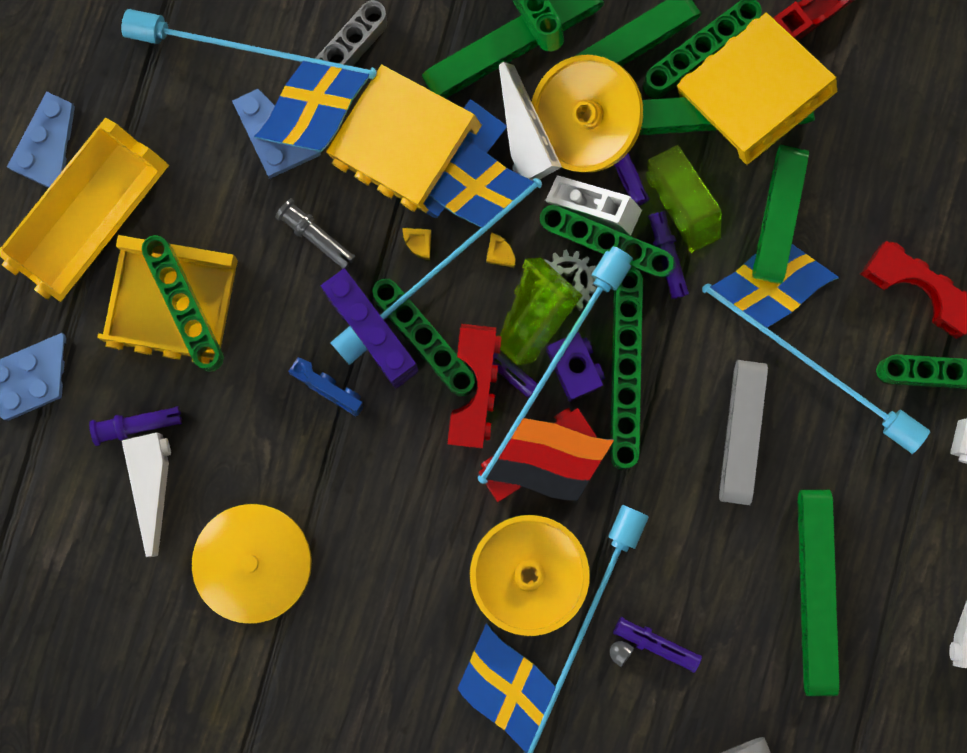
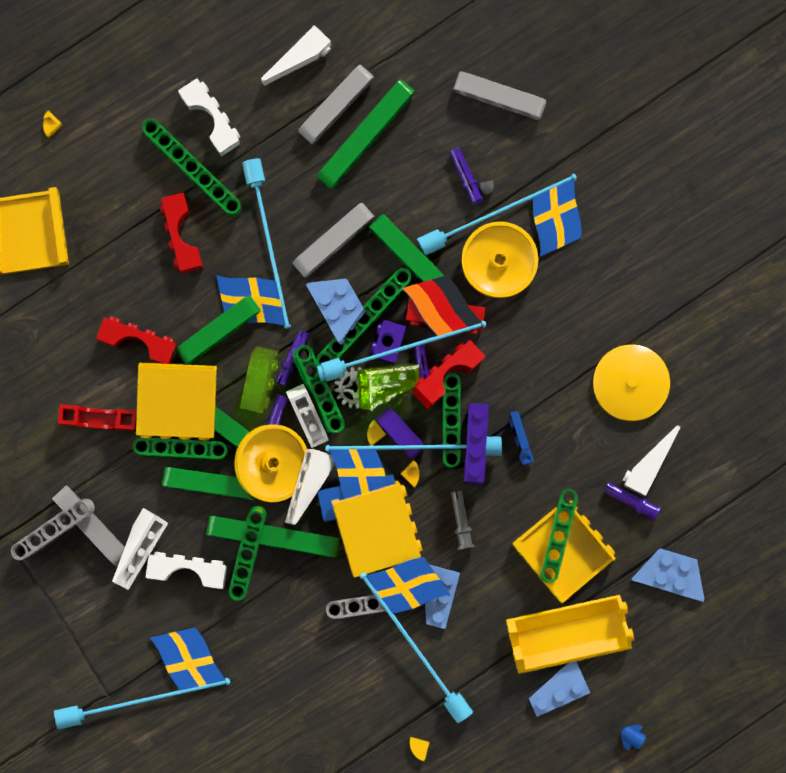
camera: 135 degrees left, 0 degrees up
none -> red arch [96,316,177,364]
none -> light grey beam [298,65,375,144]
none -> medium blue wing [306,279,365,345]
none -> green beam [369,214,444,282]
none -> dark purple beam [375,407,424,460]

